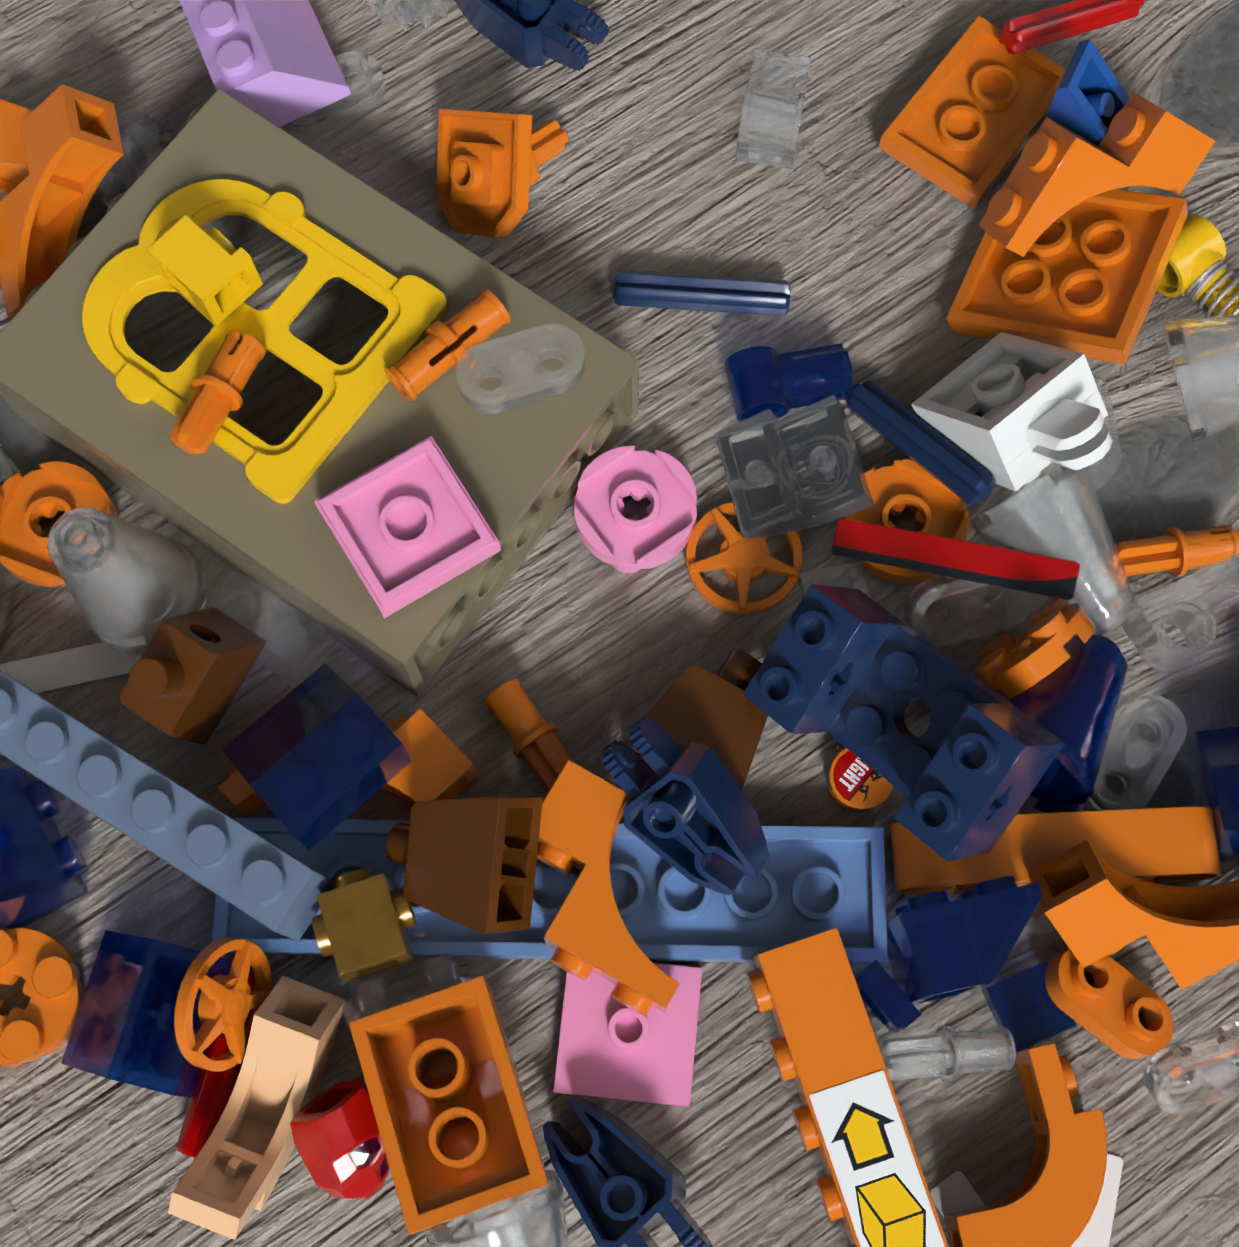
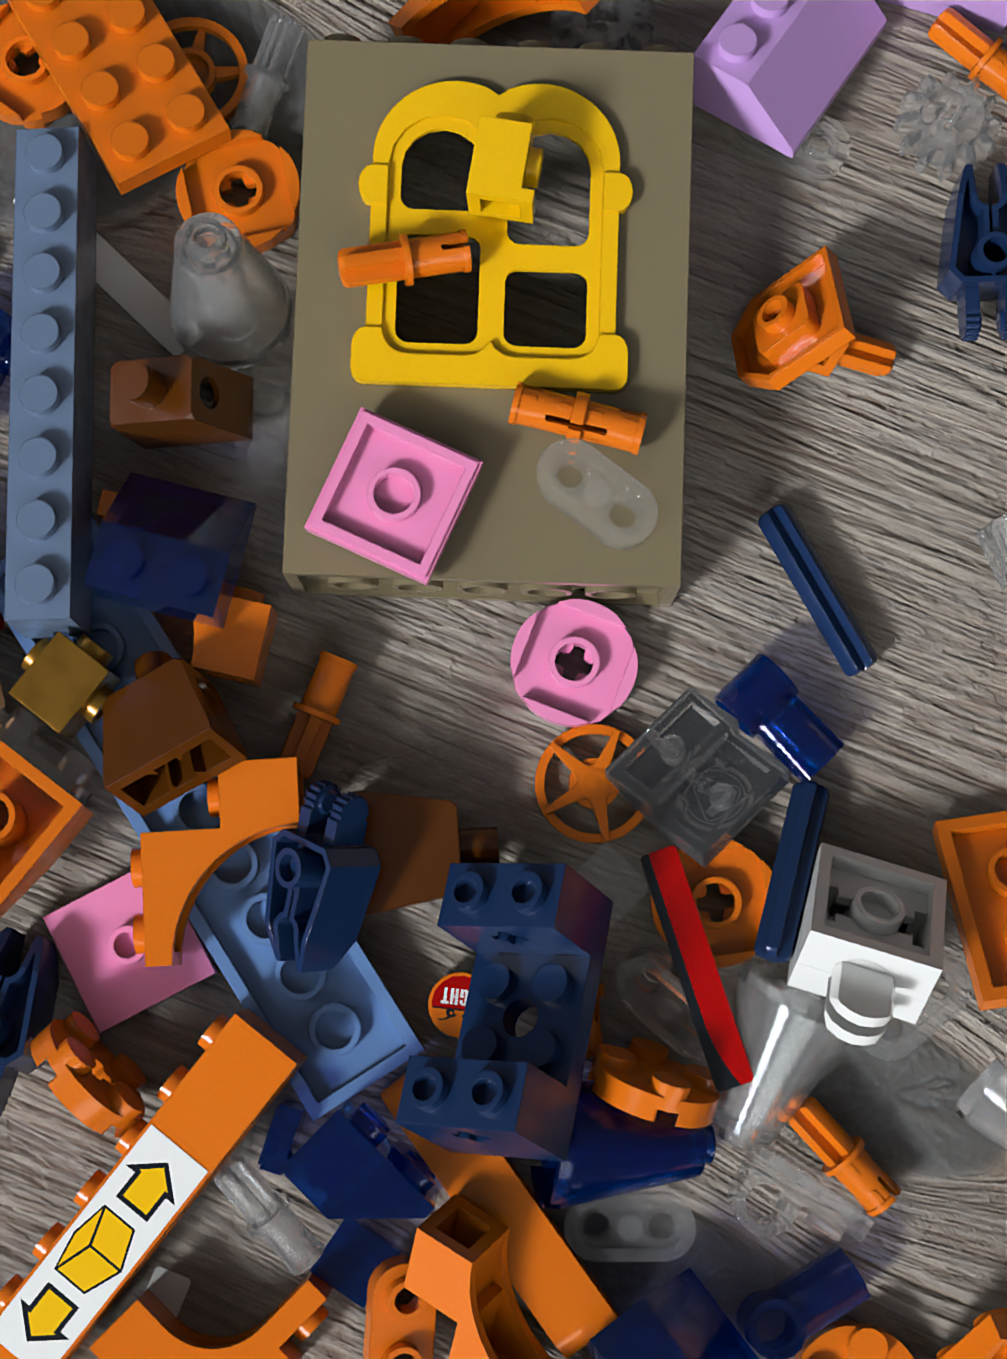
camera: 55 degrees right, 10 degrees up
none -> orange plate [30,1011,146,1138]

